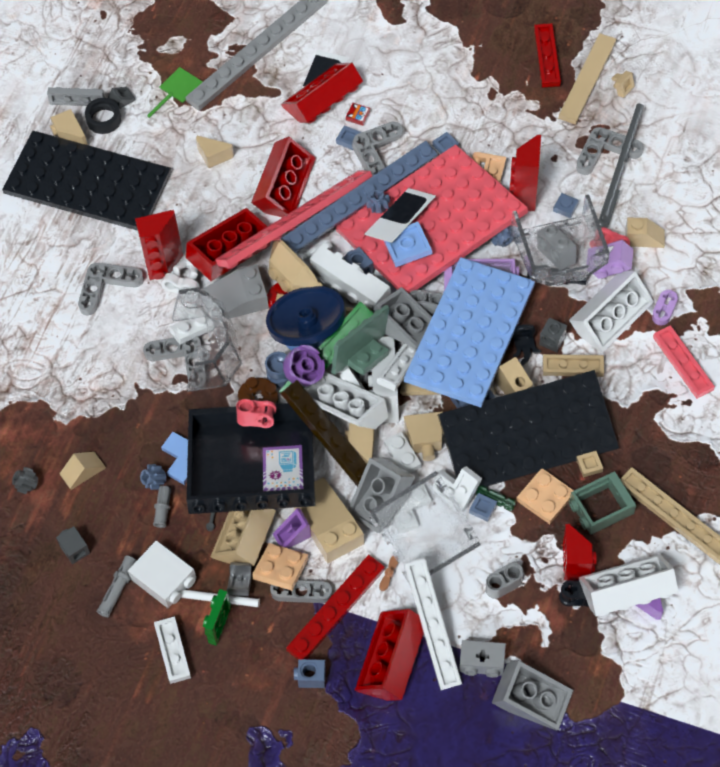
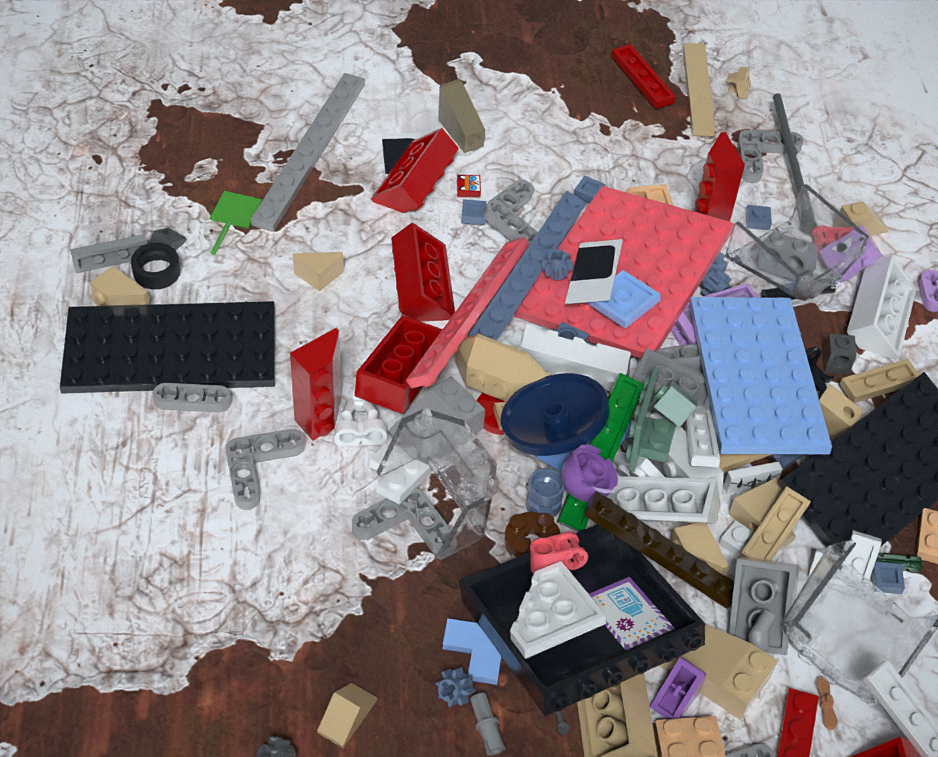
camera: 30 degrees left, 10 degrees down
none -> light grey beam [153,383,231,413]
none -> dark tan slope [438,79,485,153]
none -> white plate [510,561,606,659]
none -> brick [654,381,698,428]
none -> sand blue gear [701,270,732,296]
none -> white tile [723,462,782,495]
none -> tan tile [741,486,811,561]
none -> light grey arm [749,610,776,652]

